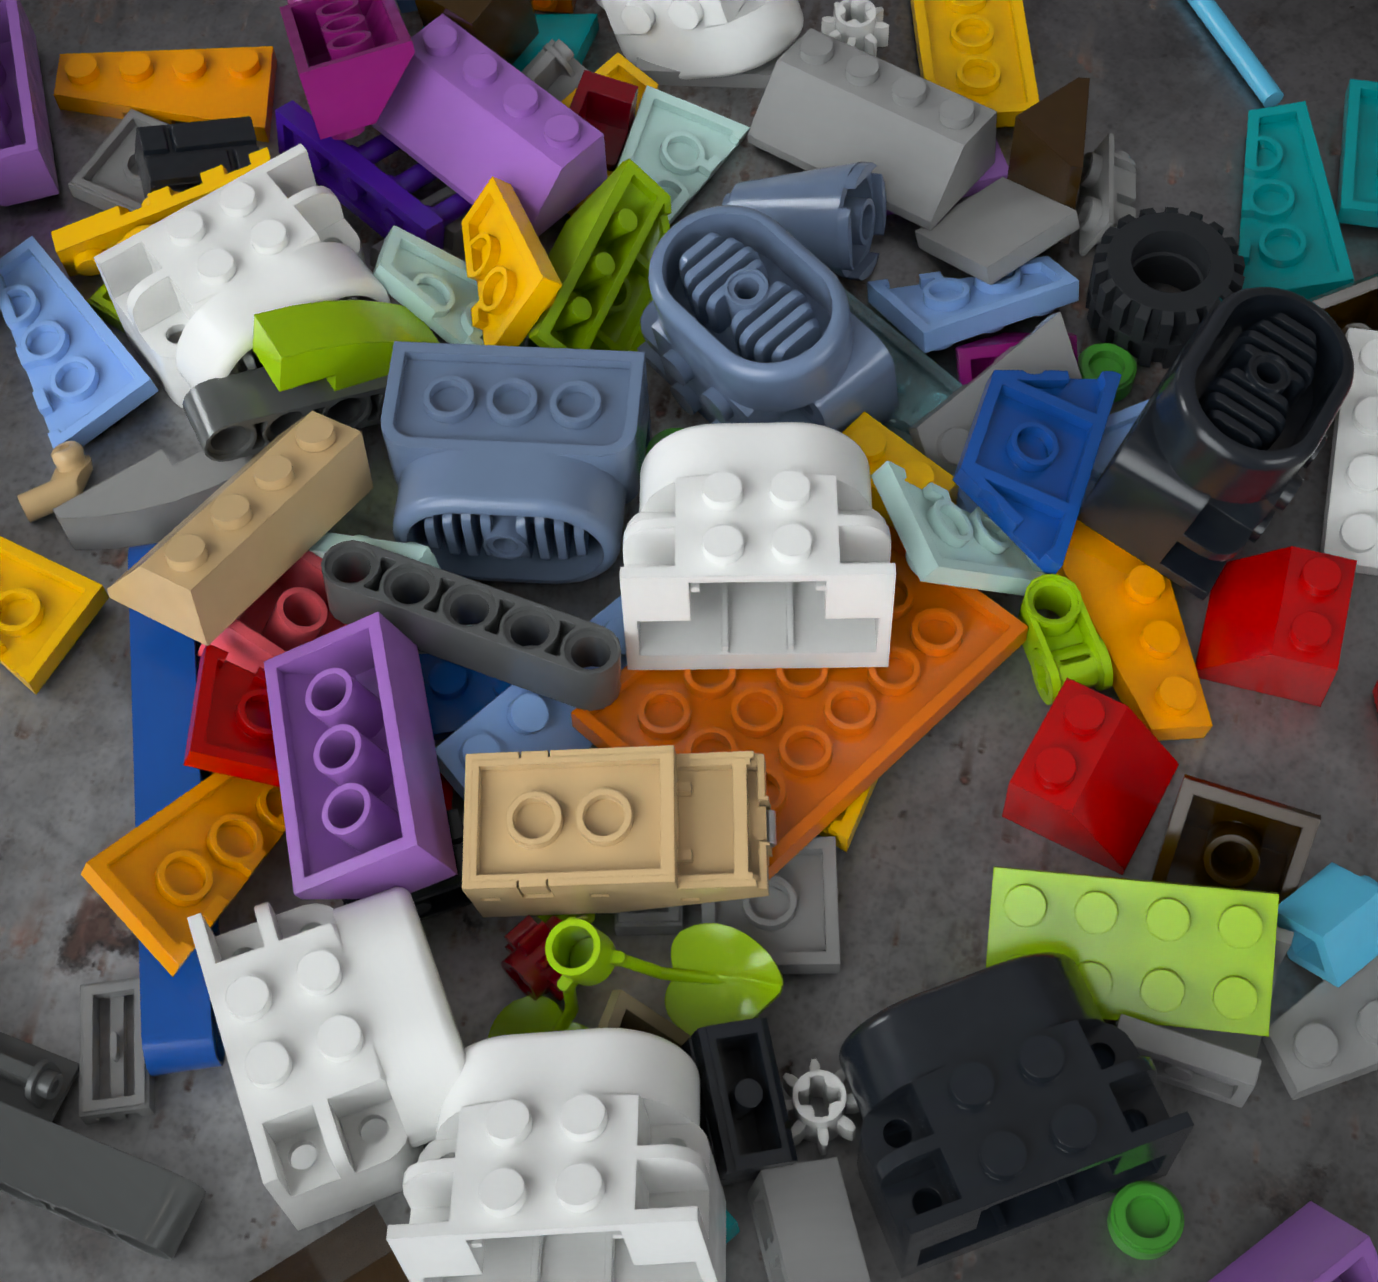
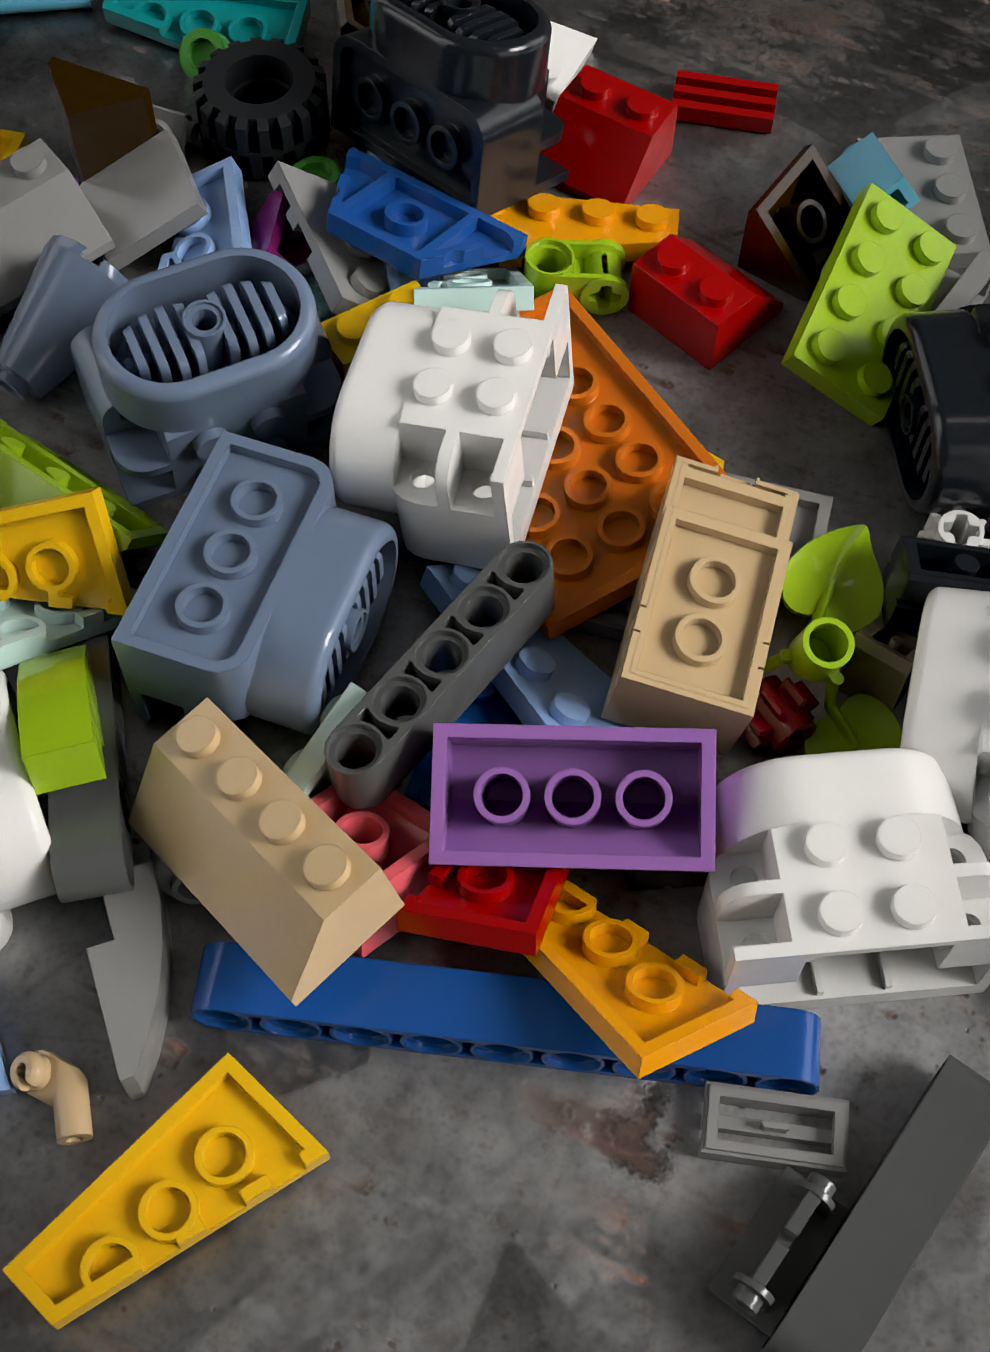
camera: 80 degrees left, 0 degrees up
none -> bright green tile [179,28,230,79]

